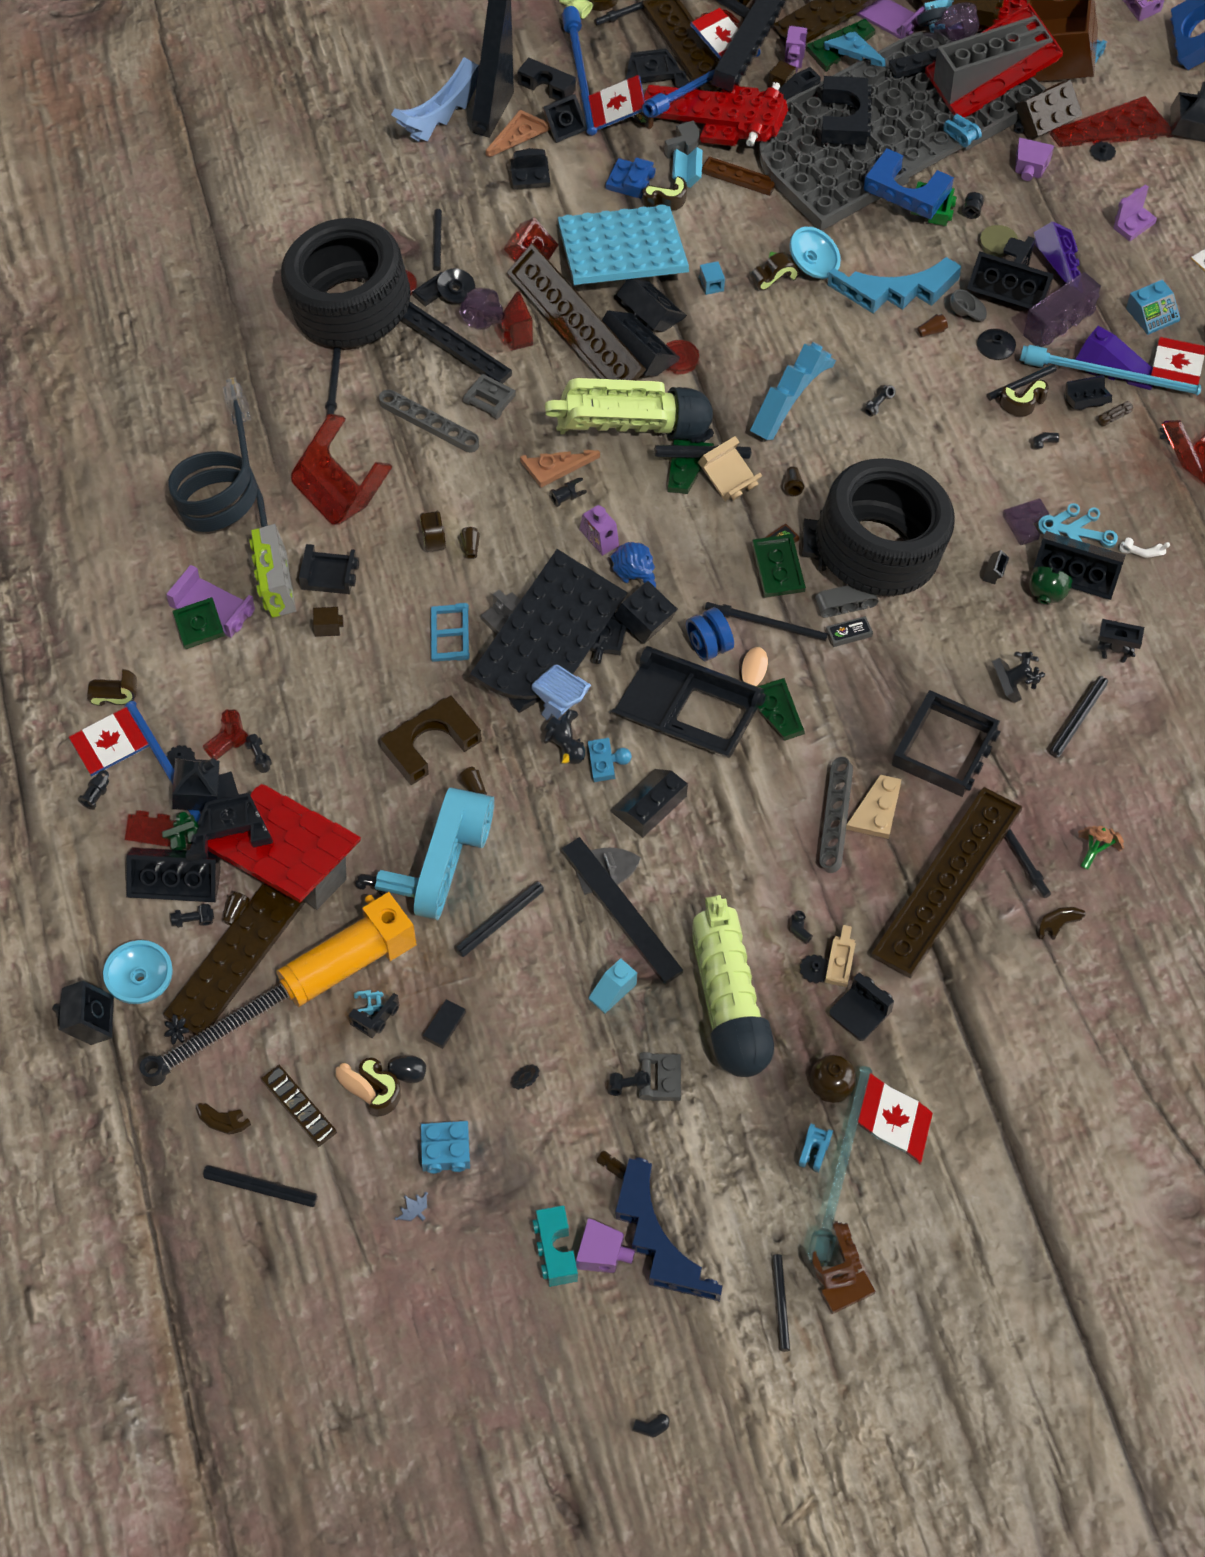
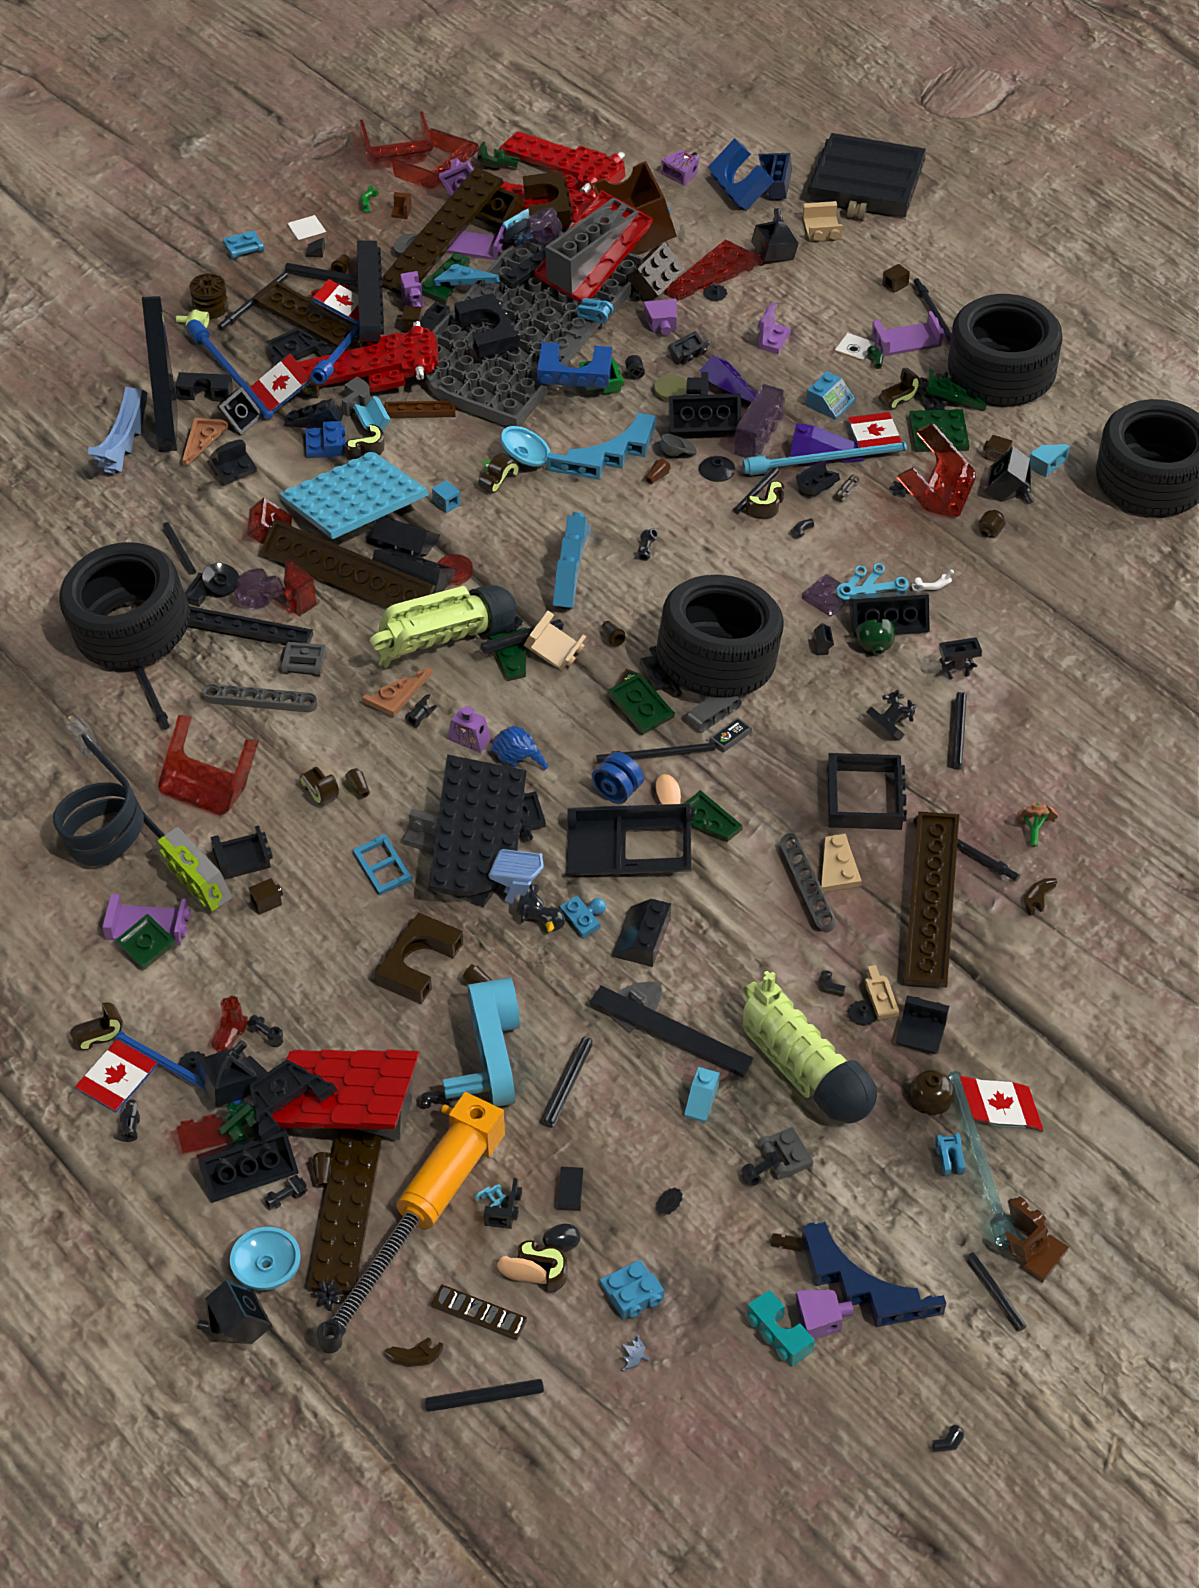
camera: 25 degrees left, 10 degrees down
black brick [614,581,678,644] -> none
none -> black slope [284,398,344,429]
none -> black bracket [667,331,710,365]

